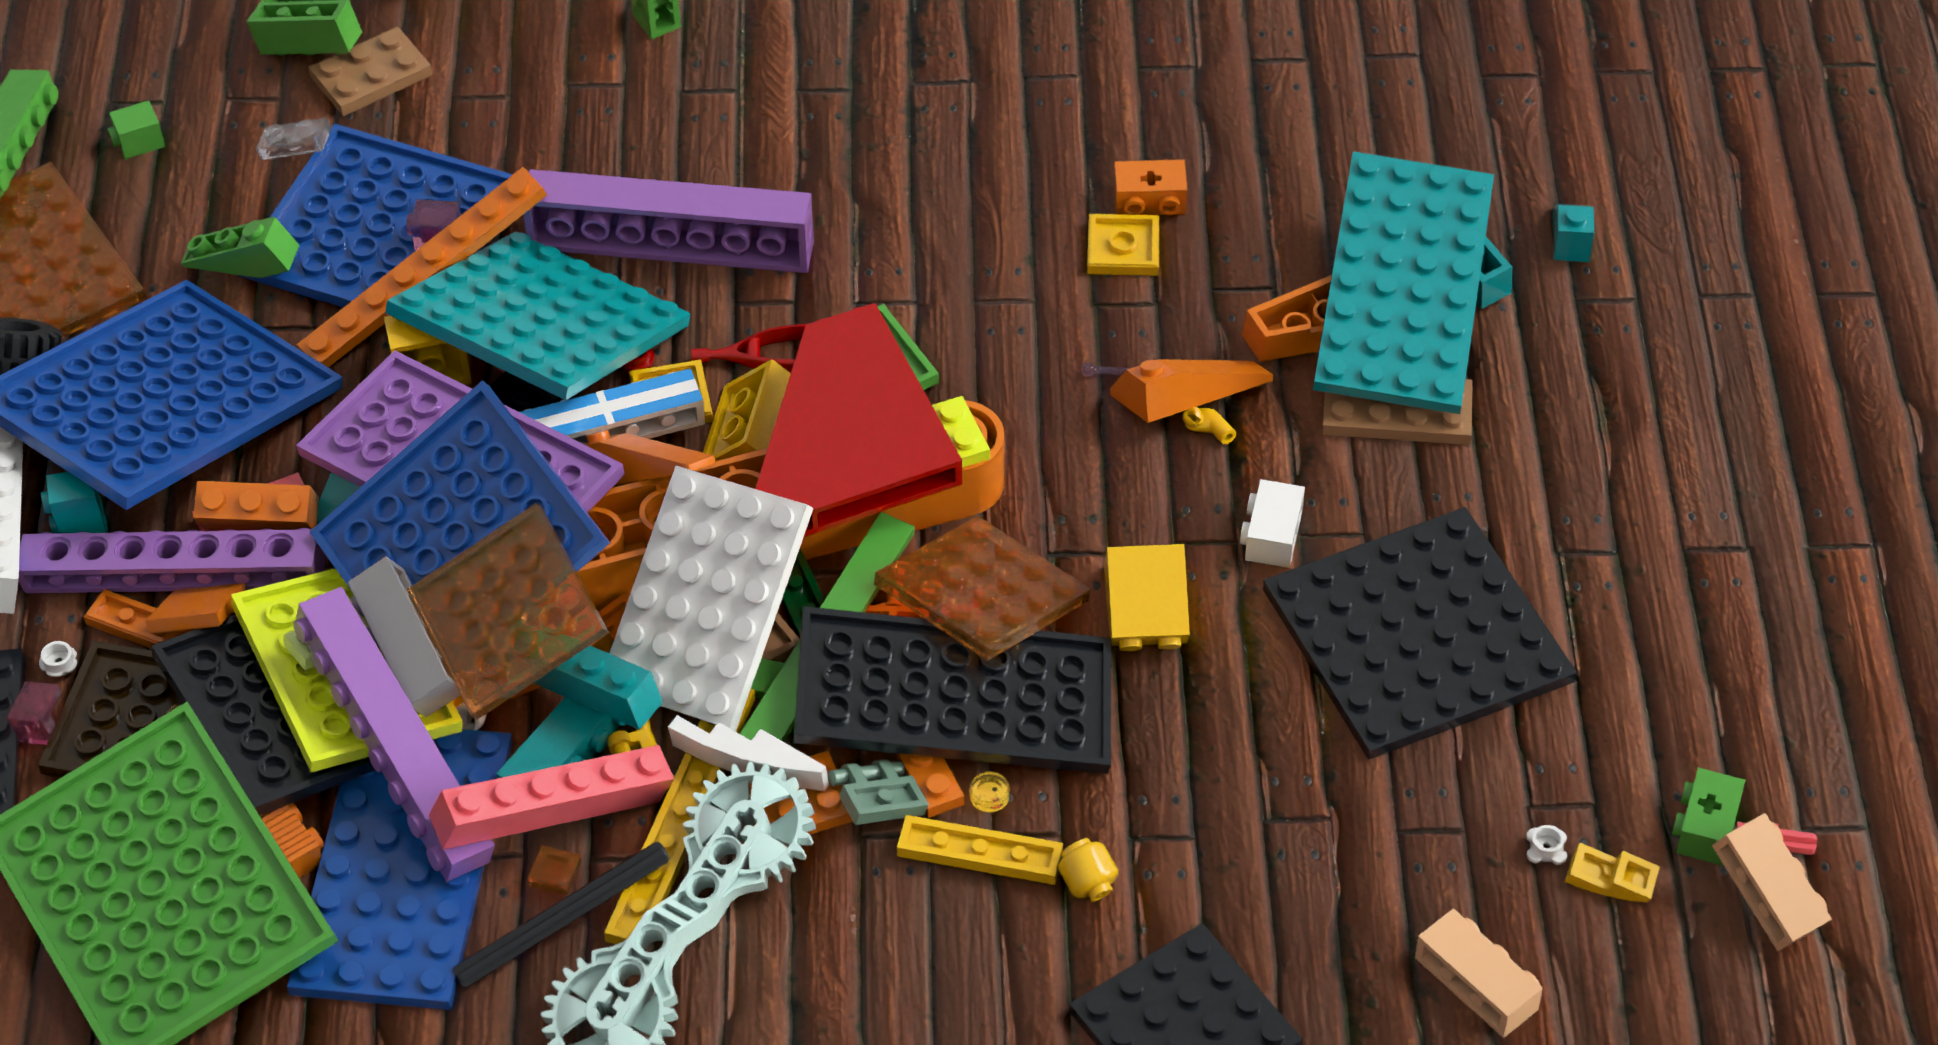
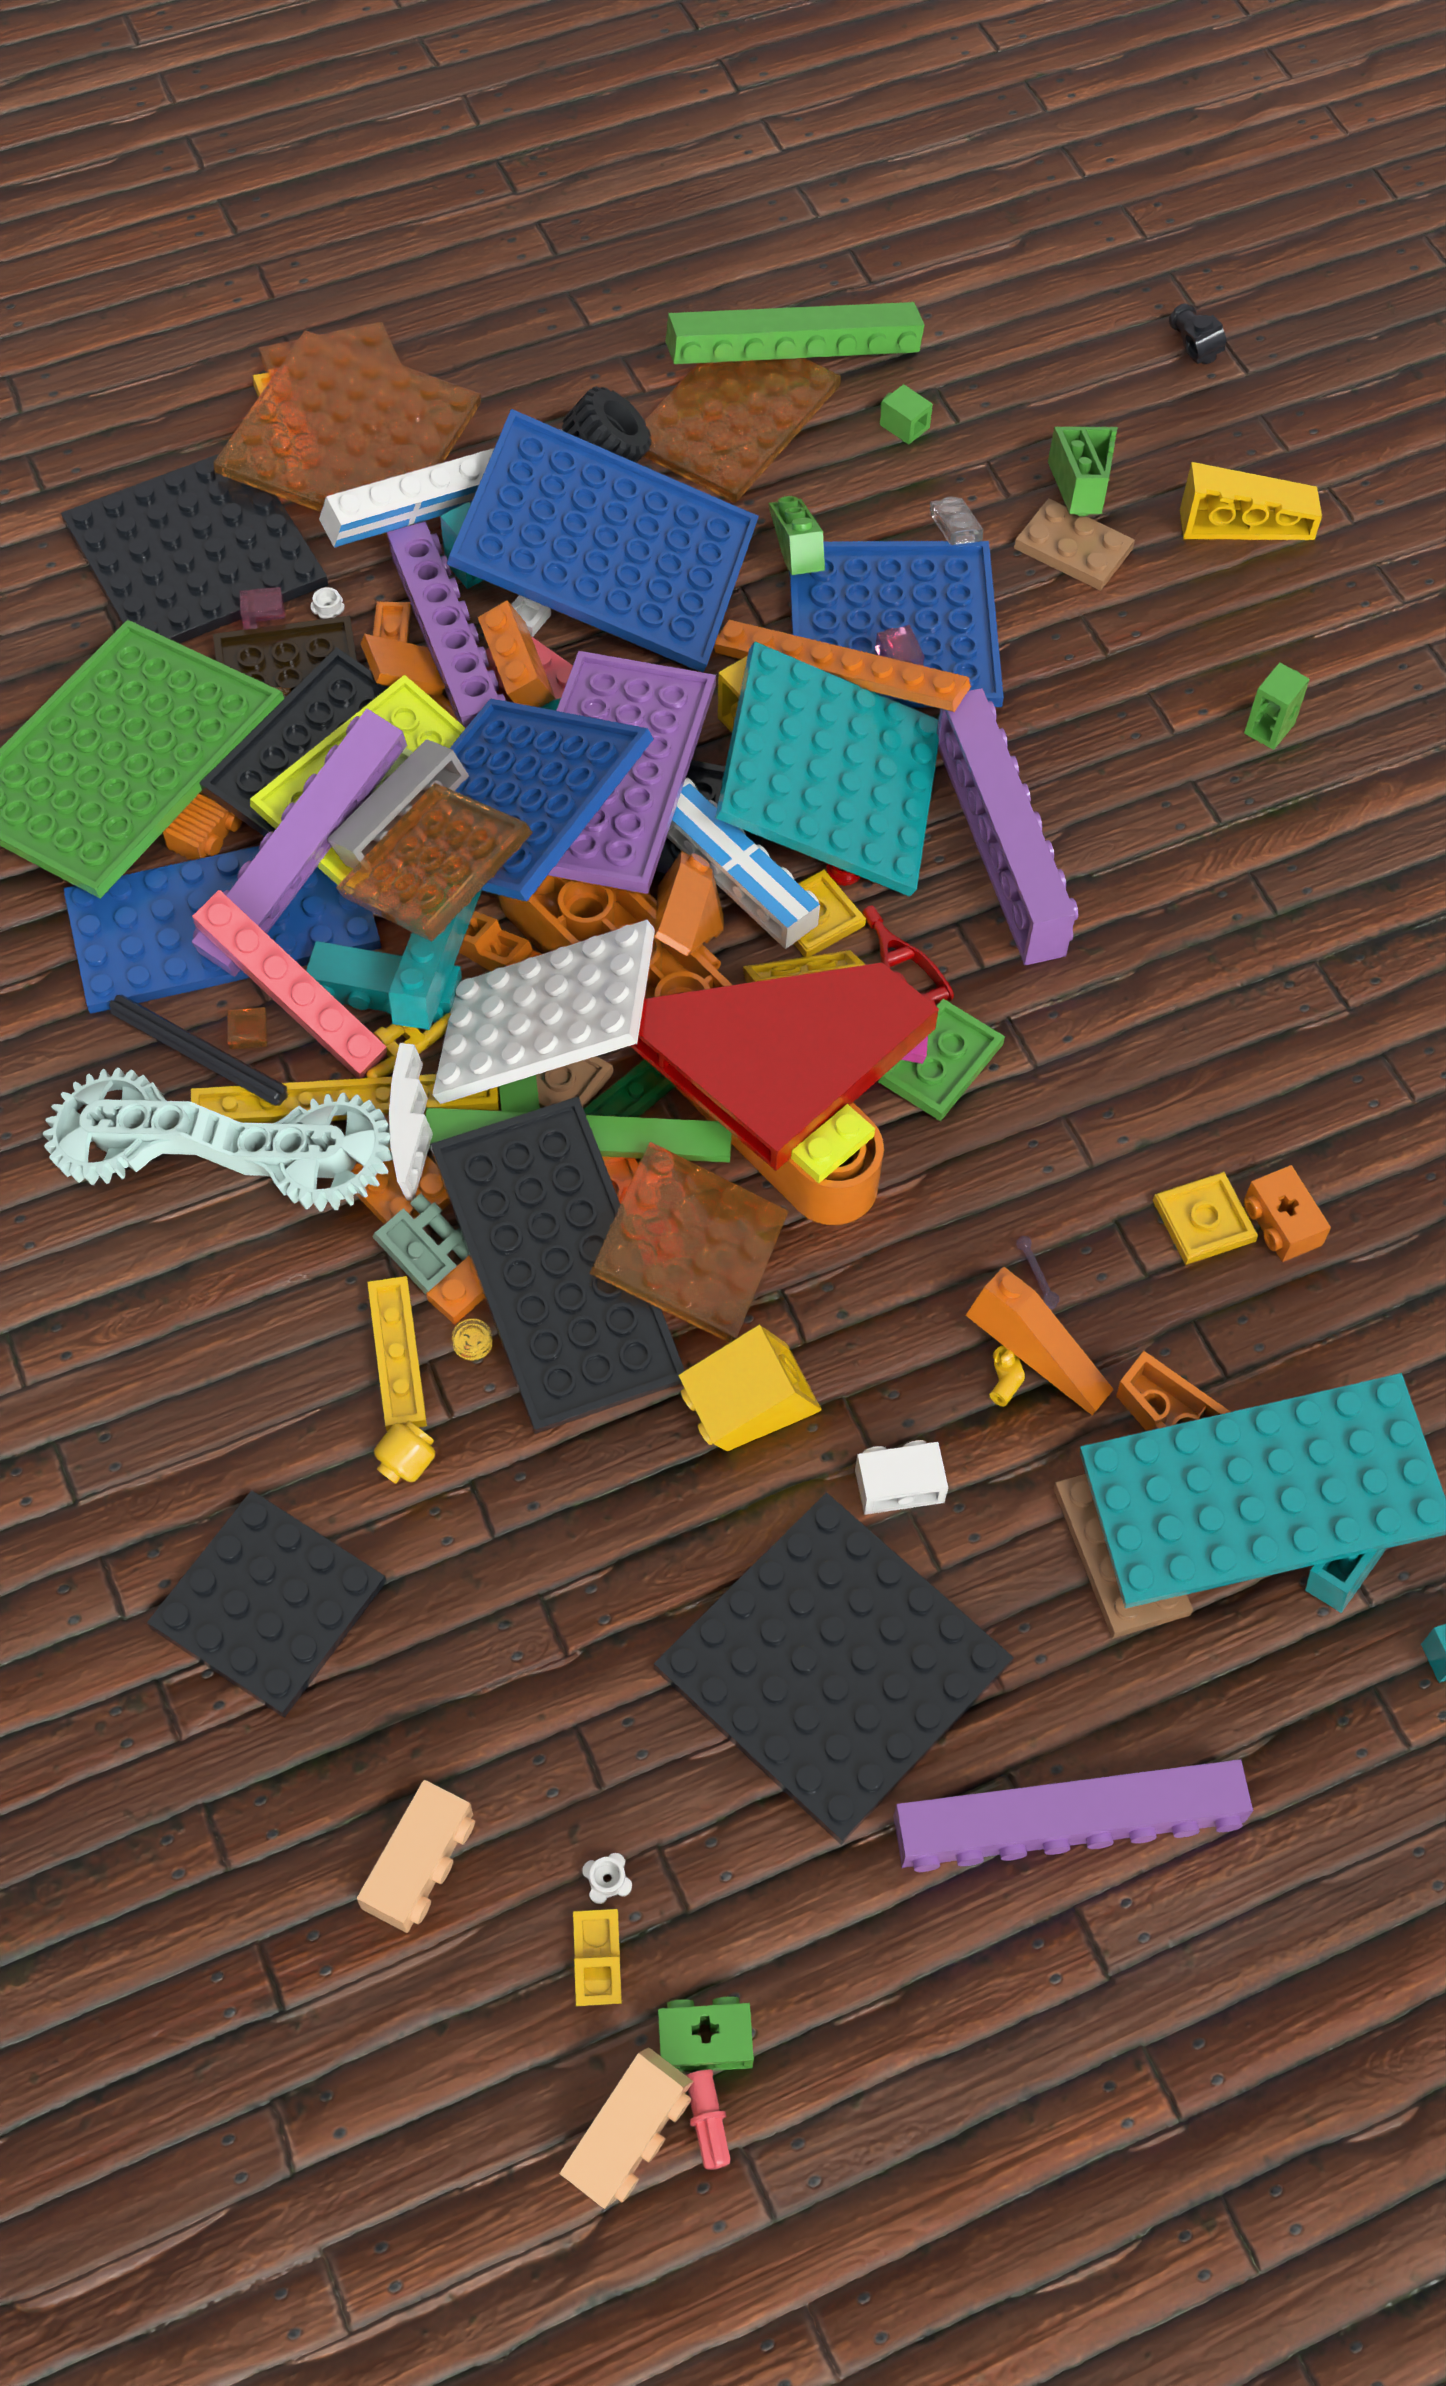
camera: 65 degrees right, 10 degrees up
none -> white plate [512,595,551,637]
none -> medium lavender brick [893,1759,1253,1872]

